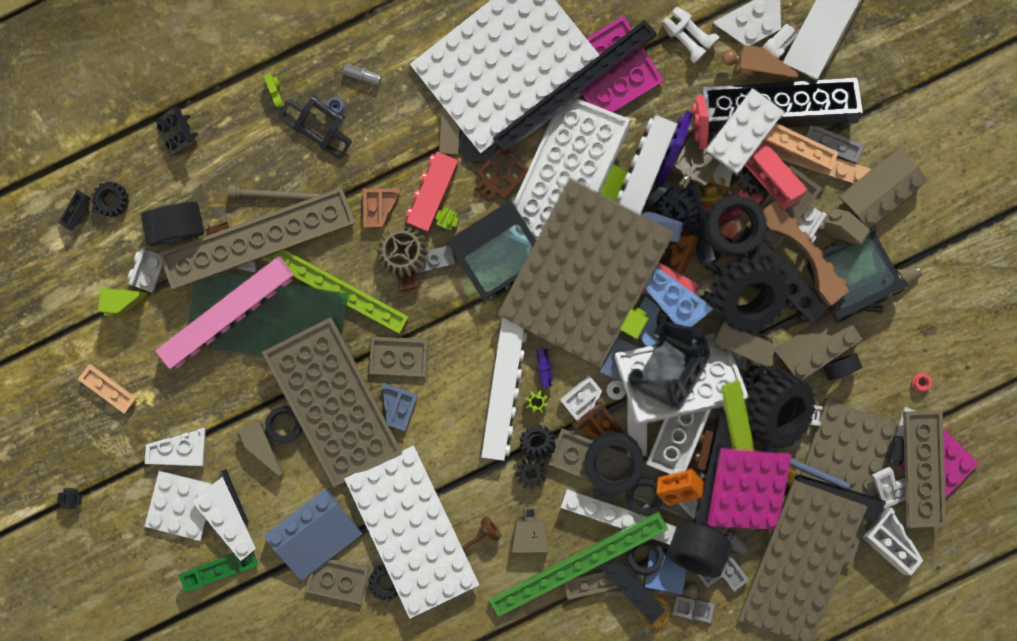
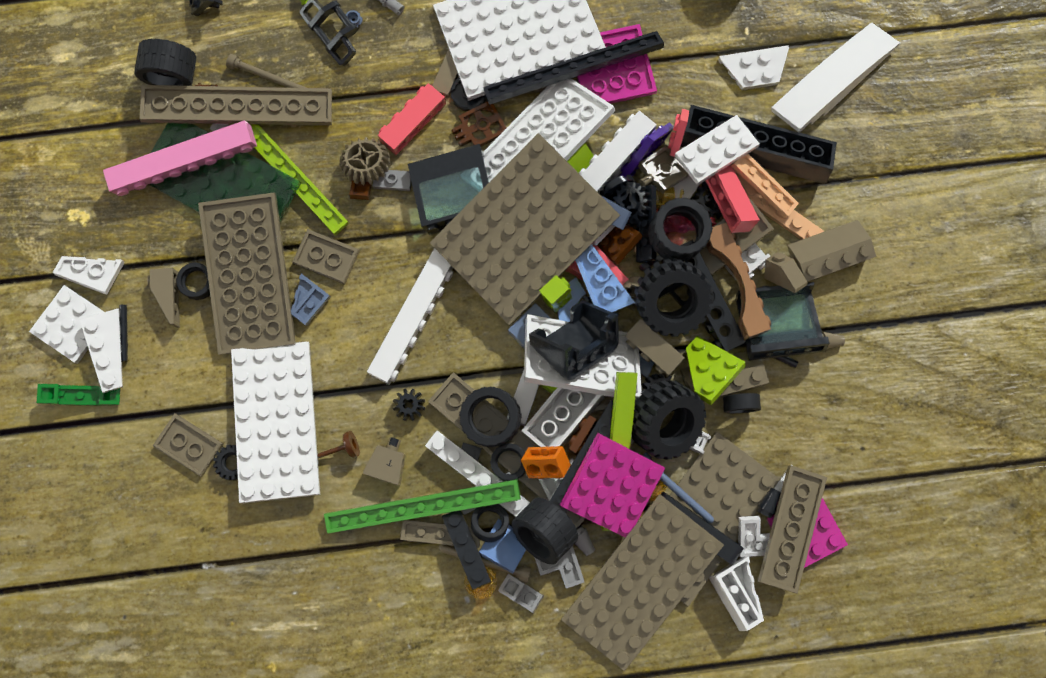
camera: 15 degrees right, 10 degrees down
black plate [58,189,91,231] -> none
light nougat plate [78,364,137,414] -> none
black tyre [91,182,129,217] -> none
lime slope [98,288,147,317] -> none
white bracket [127,248,163,293] -> none
sand blue slope [264,488,362,581] -> none
nougat wing [363,188,400,227] -> none
lime gear [435,207,459,231] -> none
black tyre [520,425,556,462] -> none
lime gear [525,390,548,413] -> none
dark purple pin [536,348,553,388] -> none
white wing [560,376,602,420] -> none
reddish brown wing [572,402,624,438] -> none
white plate [607,381,626,400] -> none
white piece [661,7,720,64] -> none
medium nougat slope [722,45,798,82] -> none
white piece [762,24,798,58] -> none
light grey plate [805,126,864,164] -> none
coral plate [912,373,932,392] -> none
none -> lime plate [686,336,746,405]

